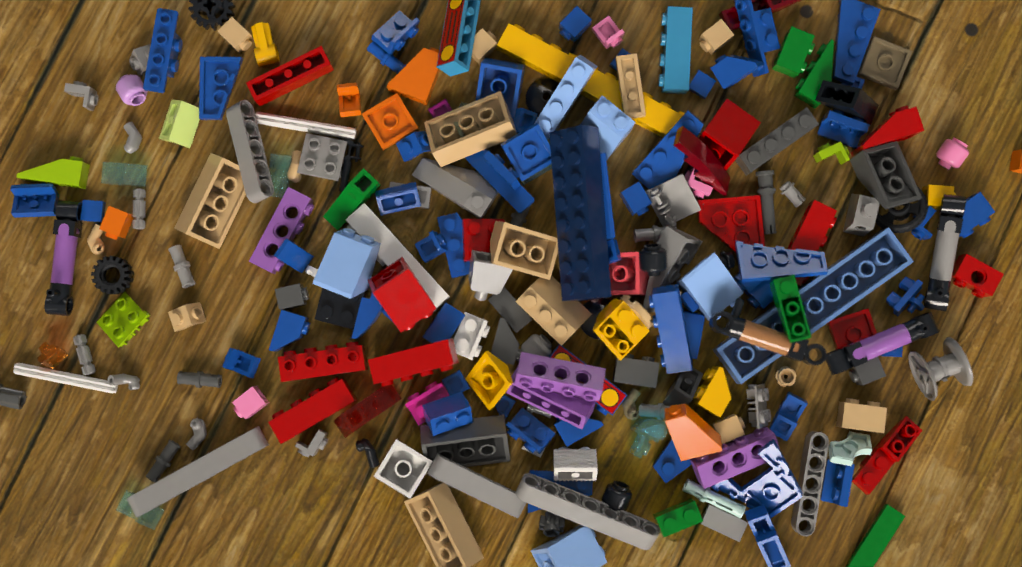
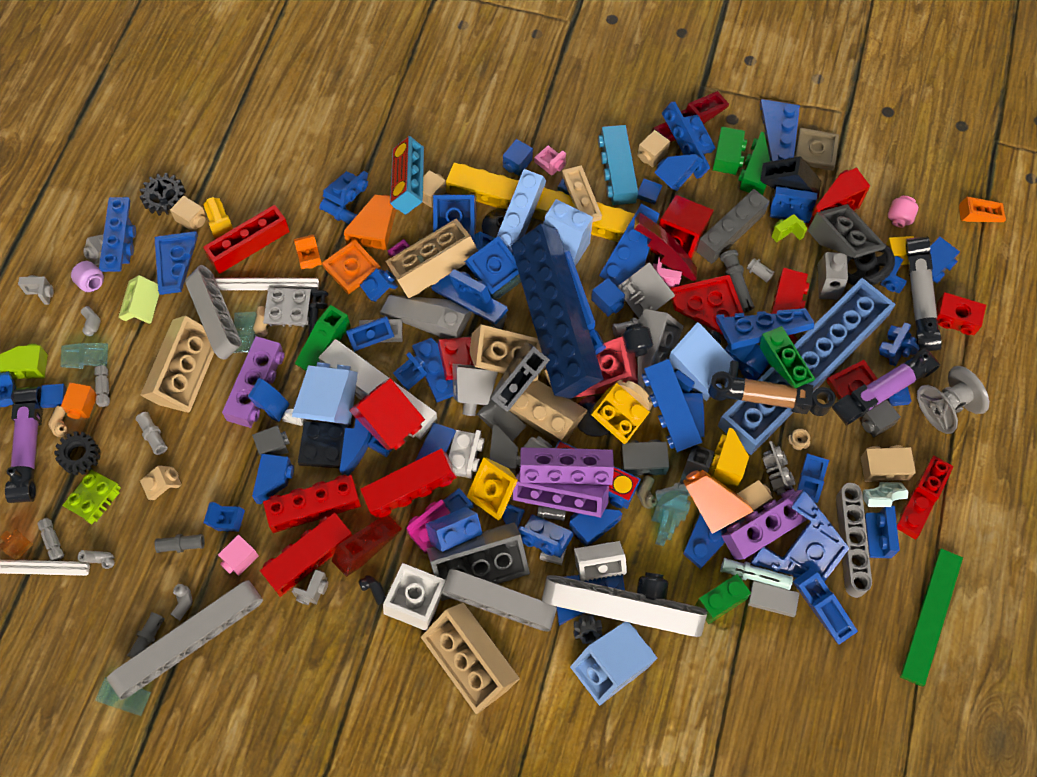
camera: 10 degrees left, 20 degrees down
none -> black slope [490,342,550,412]

